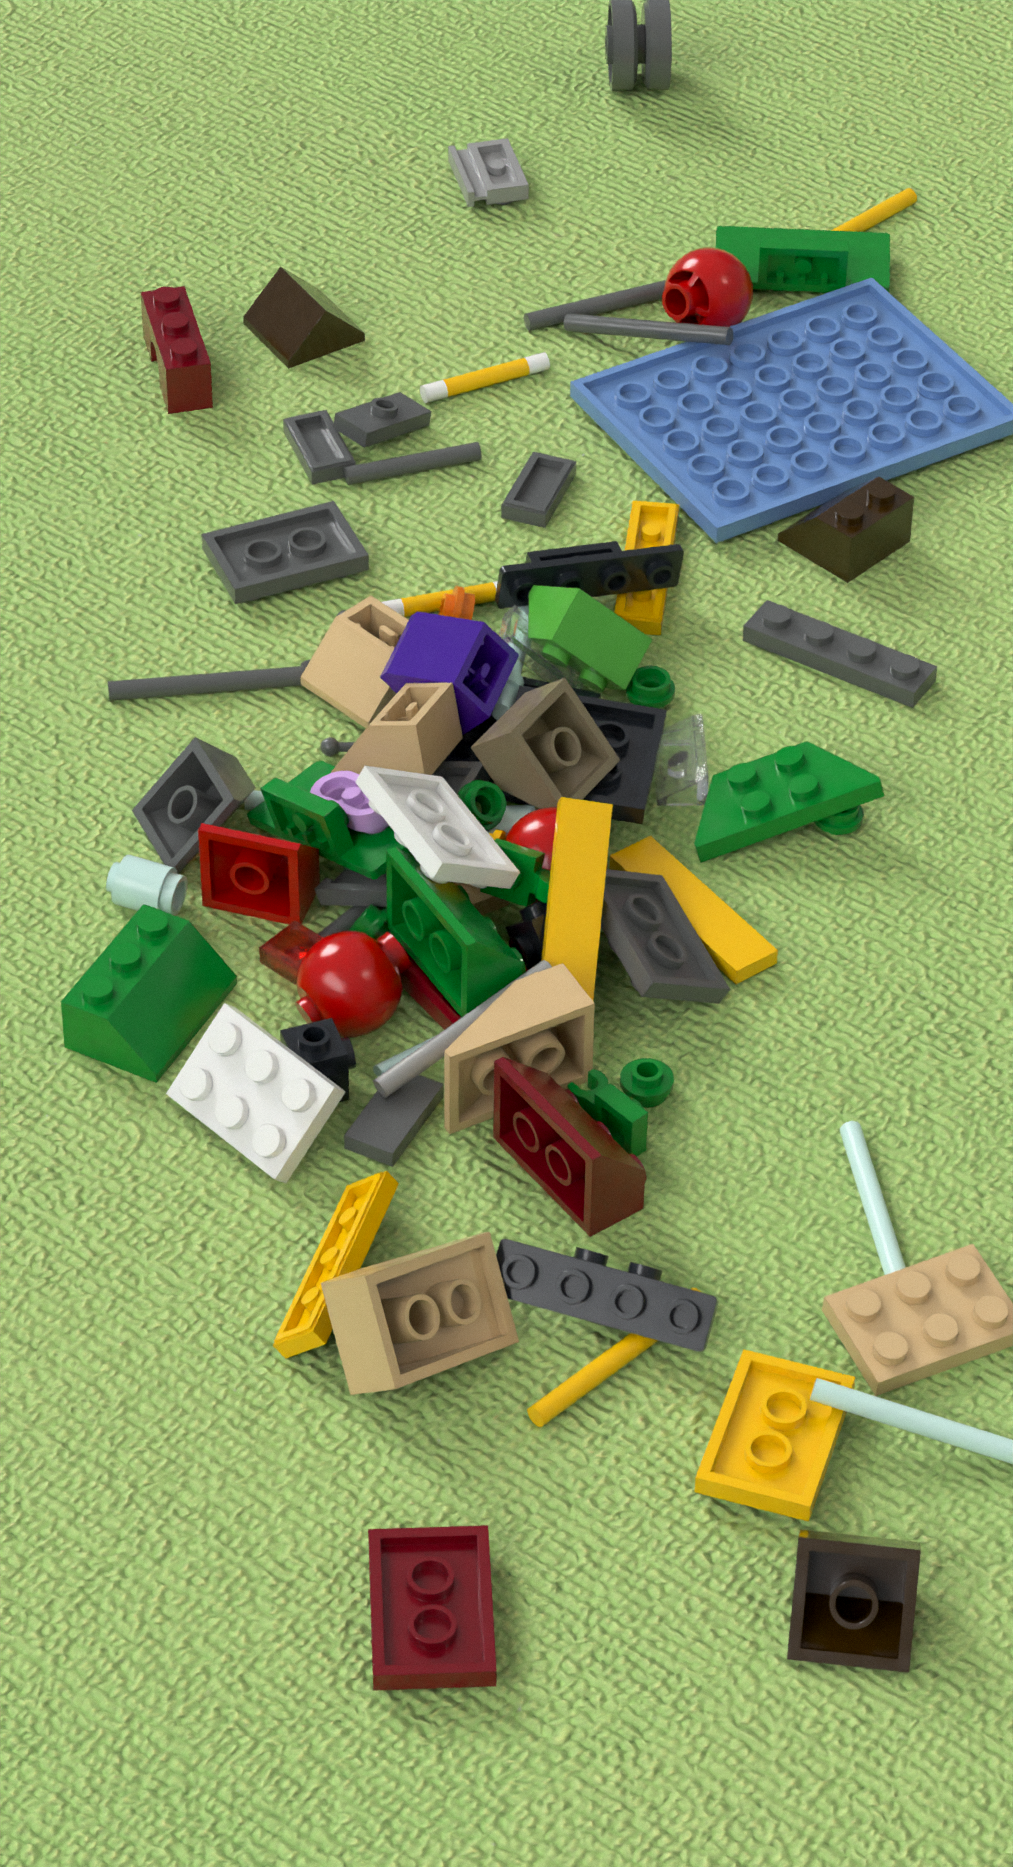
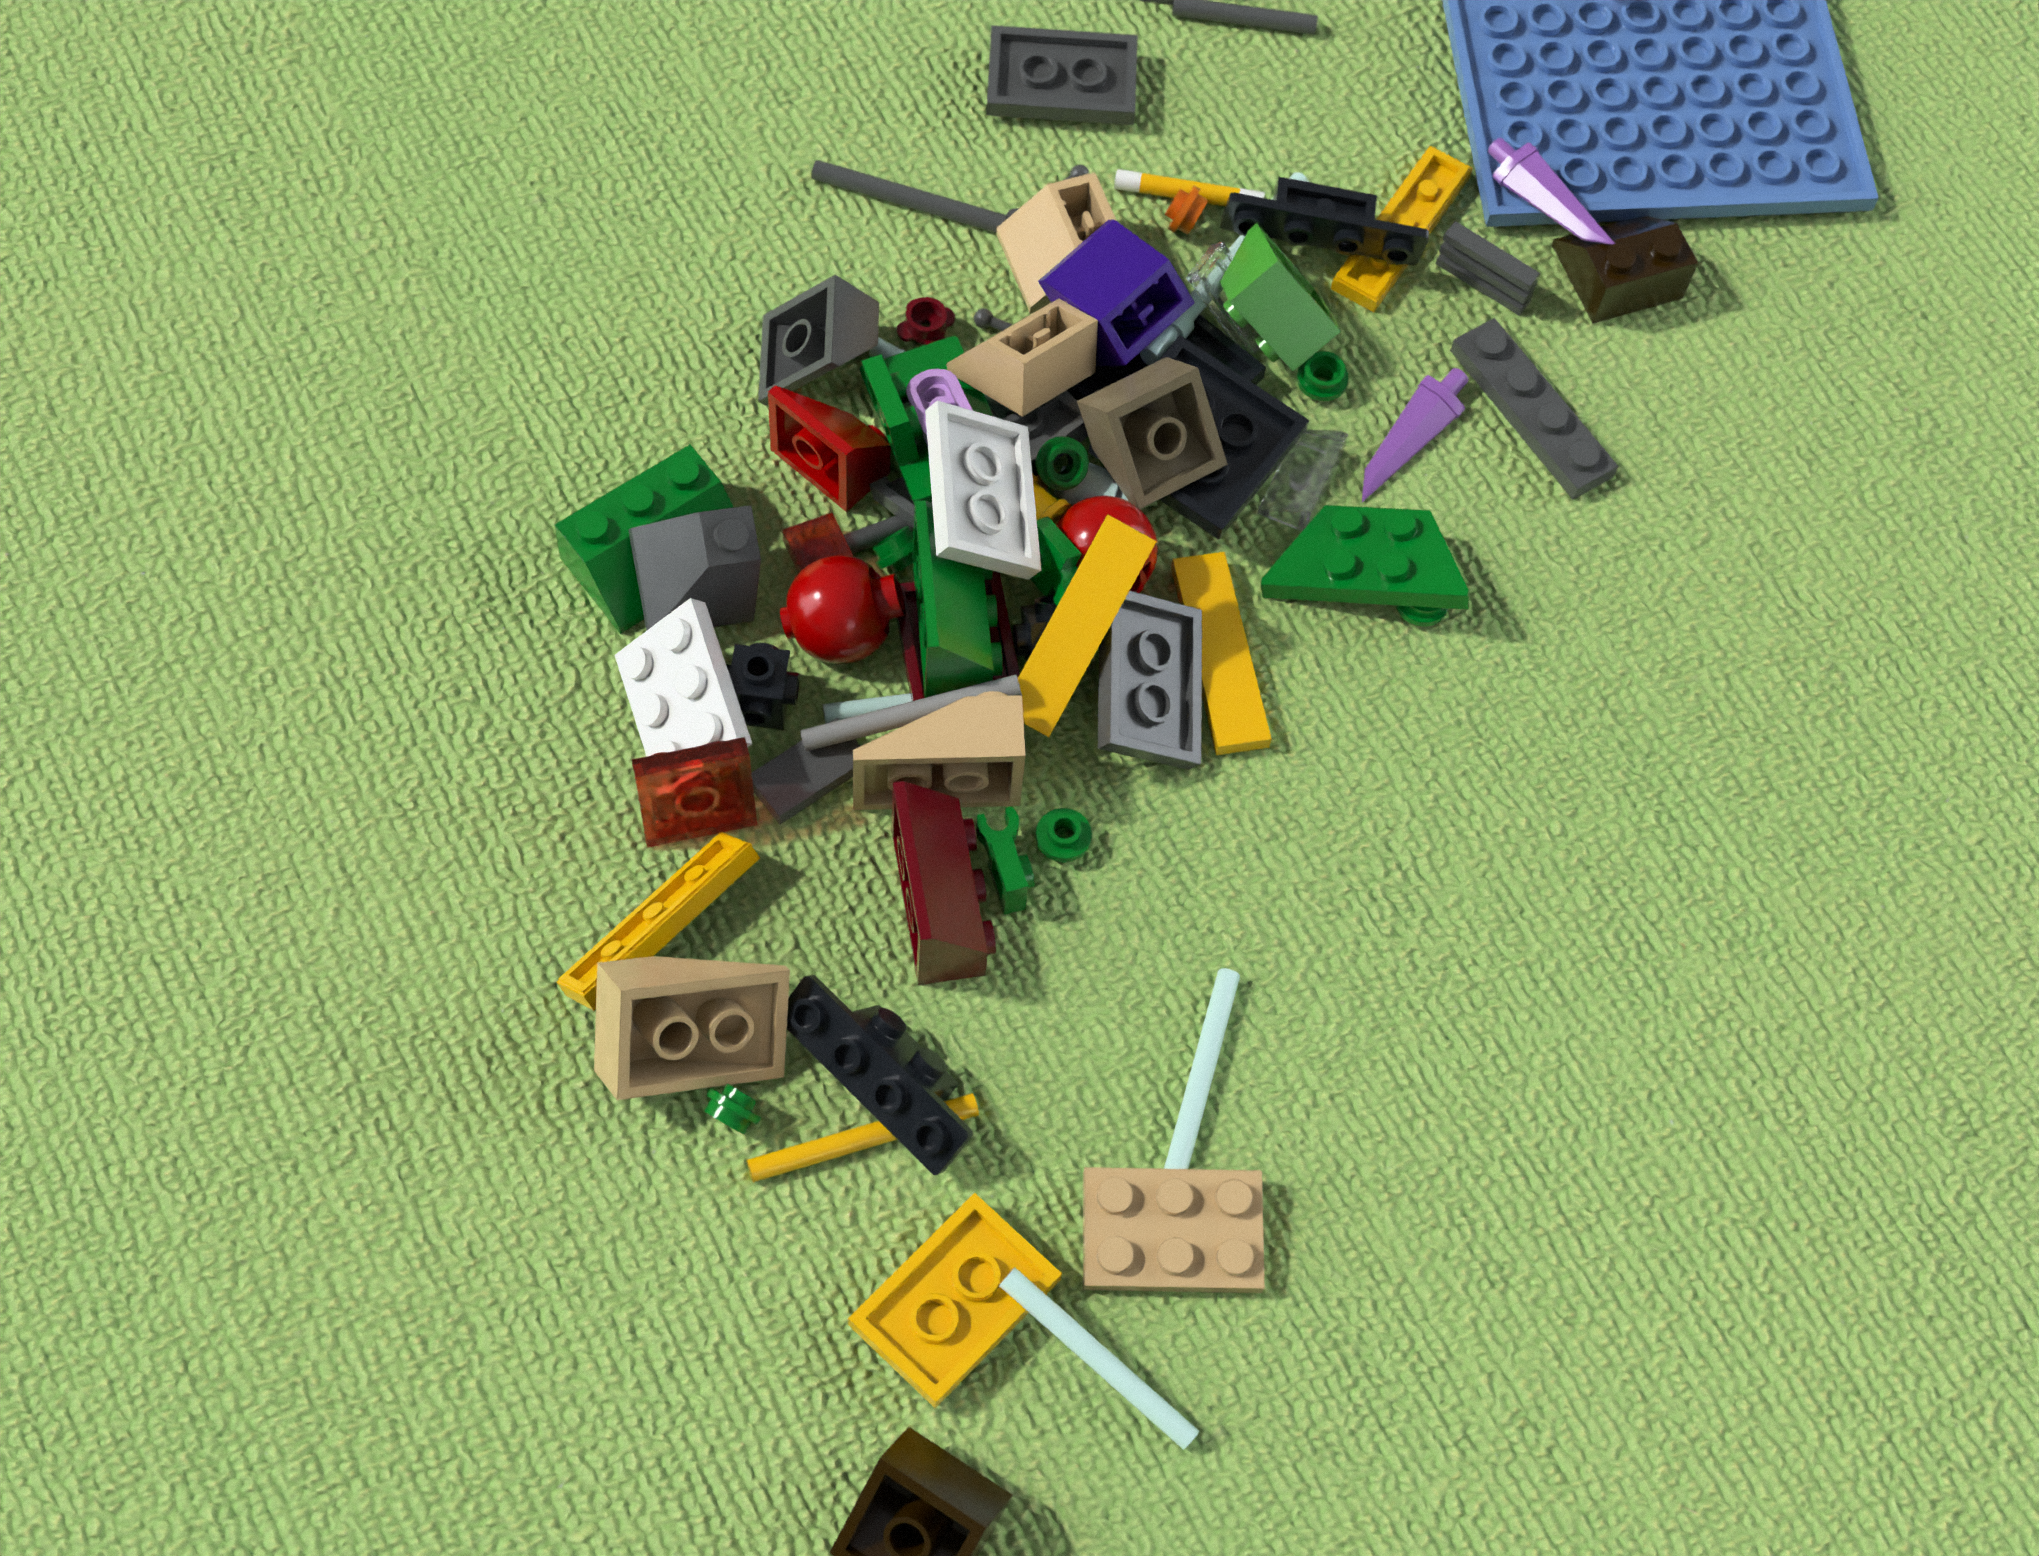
camera: 20 degrees right, 20 degrees up
light aqua brick [106,855,187,915] -> none
dark red plate [368,1525,497,1691] -> none
dark grey tile [501,452,576,528] -> none
none -> dark grey slope [629,505,761,631]
none -> clear red plate [631,737,758,848]
none -> green plate [704,1083,762,1135]
none -> dark red plate [897,297,955,345]
none -> medium lavender bar [1362,368,1468,503]
none -> dark grey tile [1436,221,1540,316]
none -> medium lavender bar [1488,138,1615,245]

